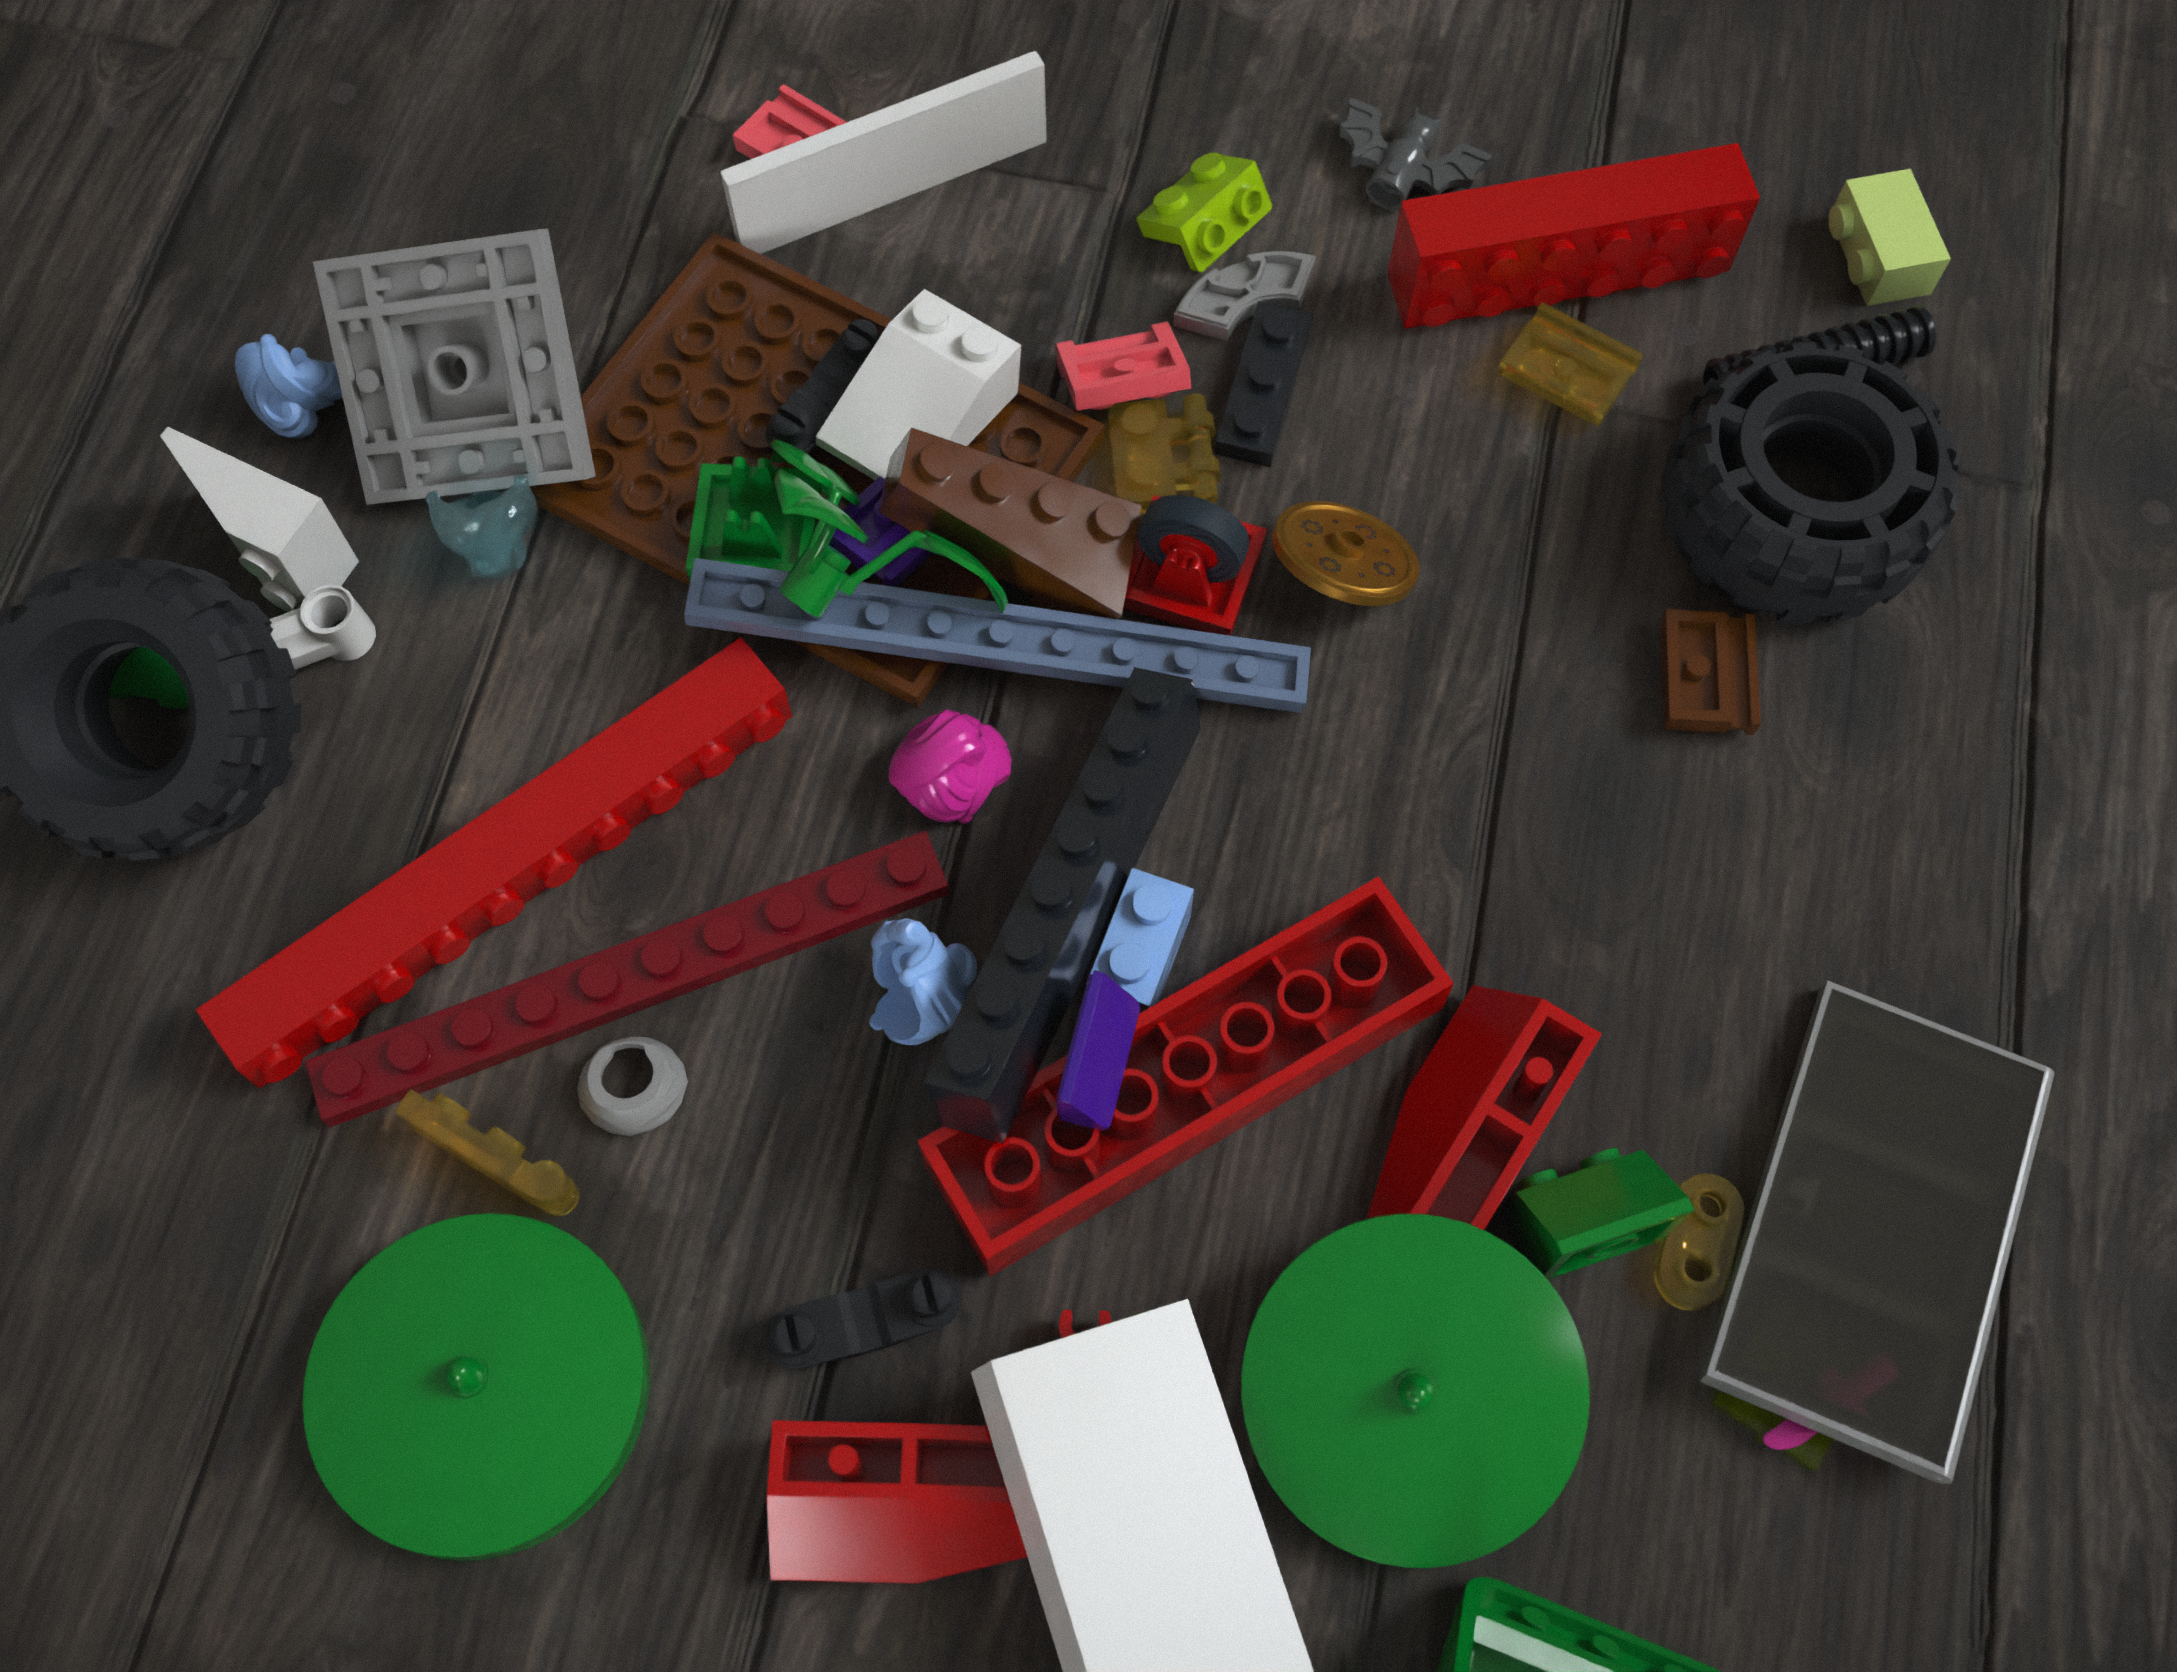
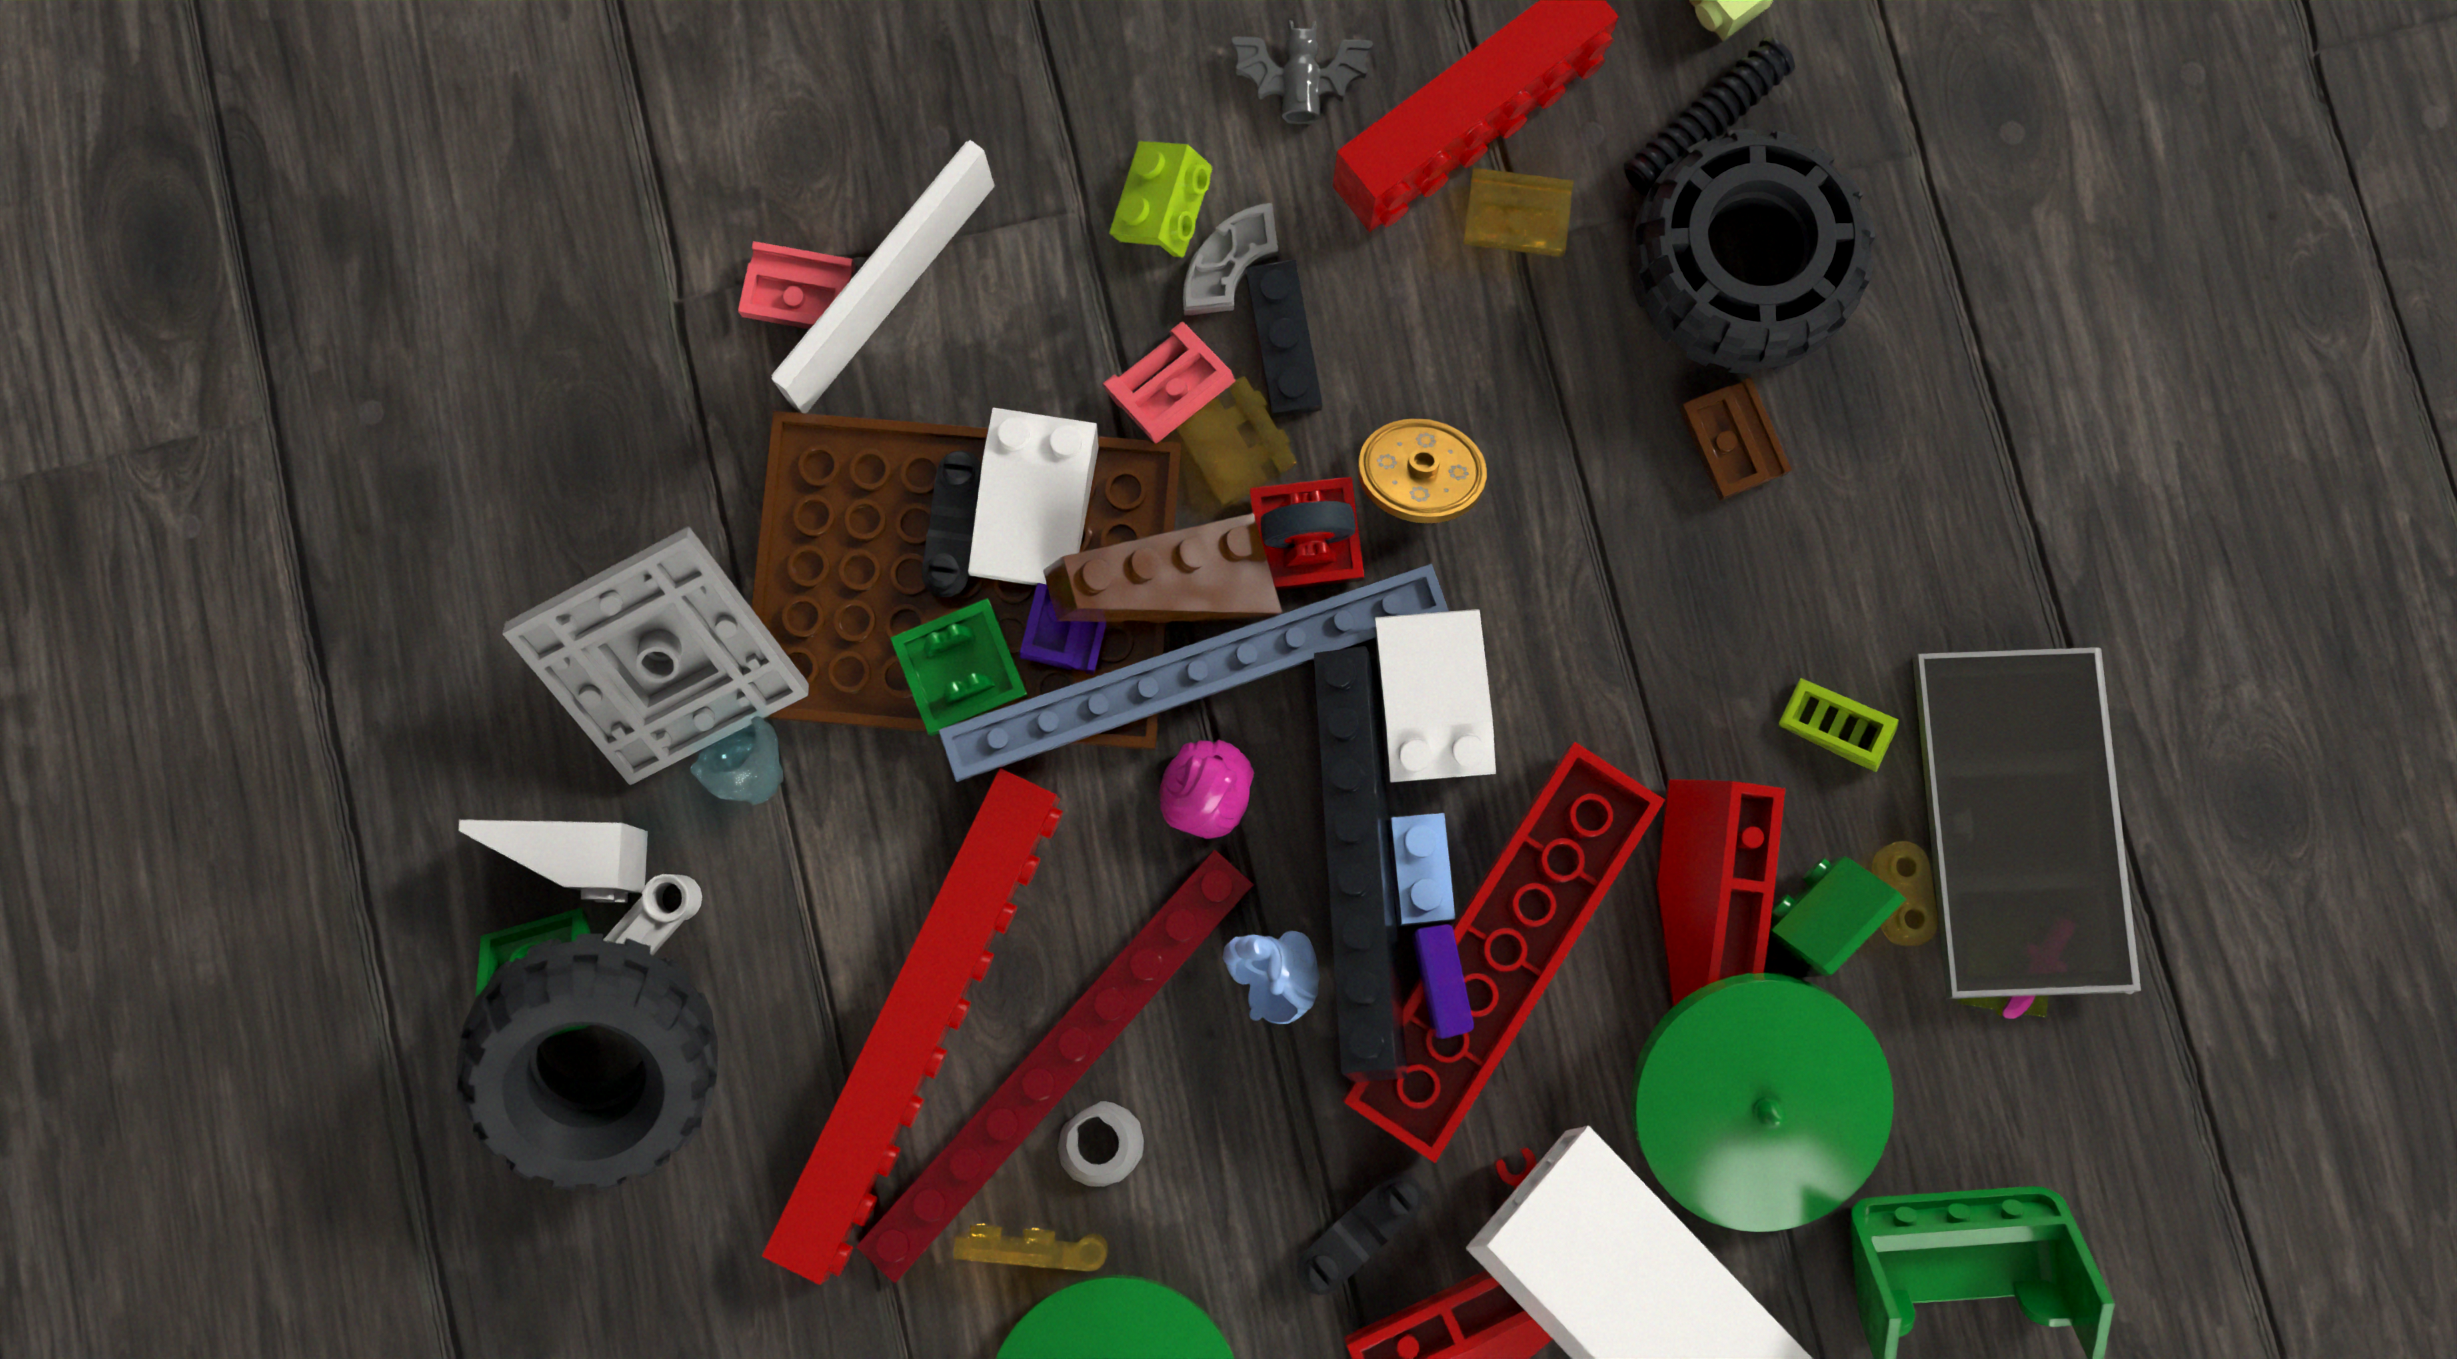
camera: 25 degrees left, 15 degrees up
light blue hair [235,334,343,439] -> none
green plant [770,439,1008,618] -> none
none -> white slope [1375,609,1496,782]
none -> lime slope [1779,678,1898,772]

